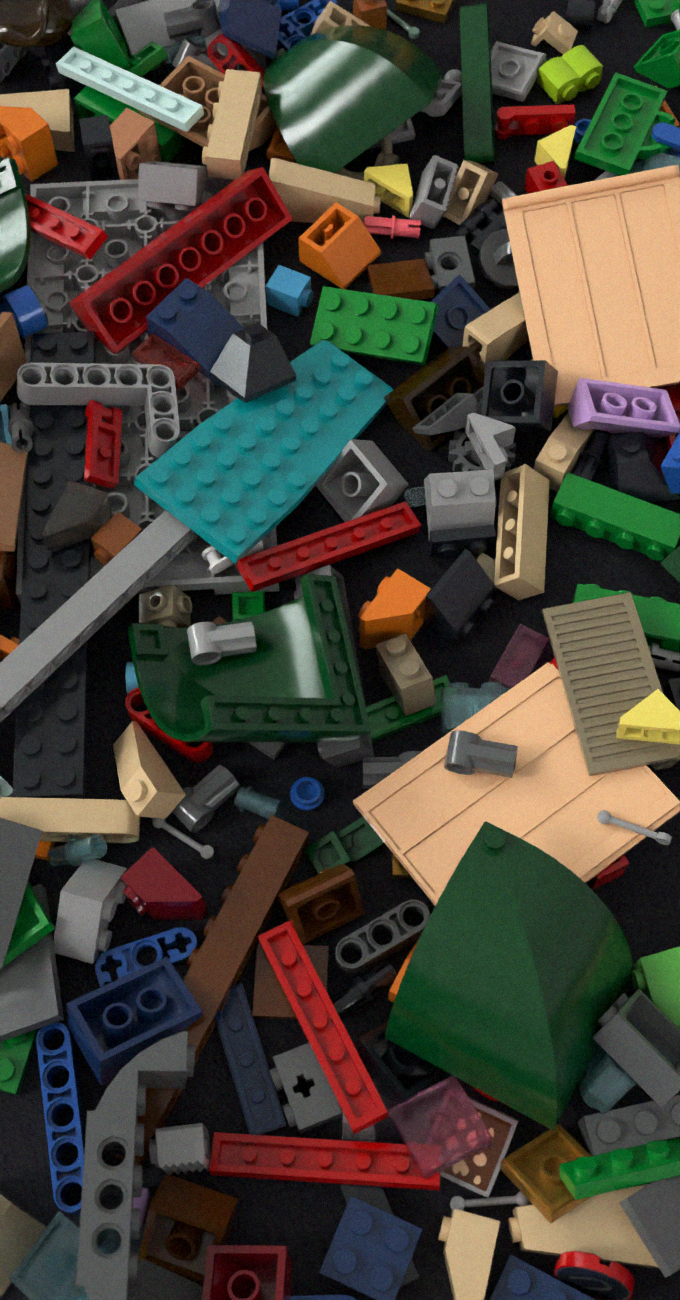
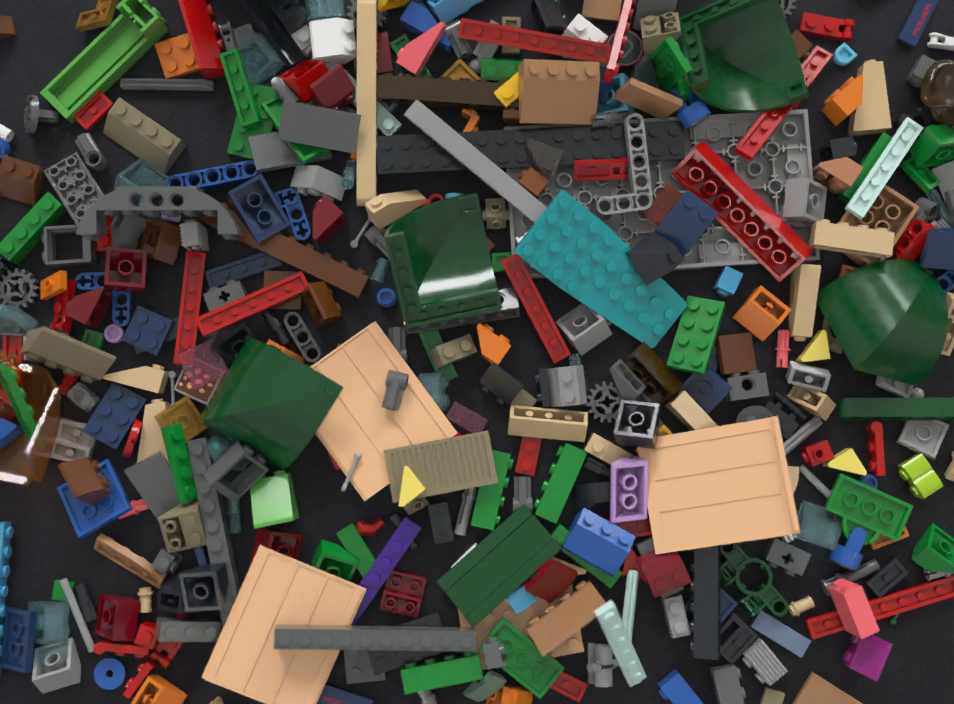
camera: 90 degrees right, 20 degrees up
light grey piece [187,622,256,665] -> none
dark green slope [305,816,386,874] -> none
light grey slope [465,413,516,481] -> none
none -> dark grey piece [513,476,533,513]
none -> red plate [515,436,542,476]

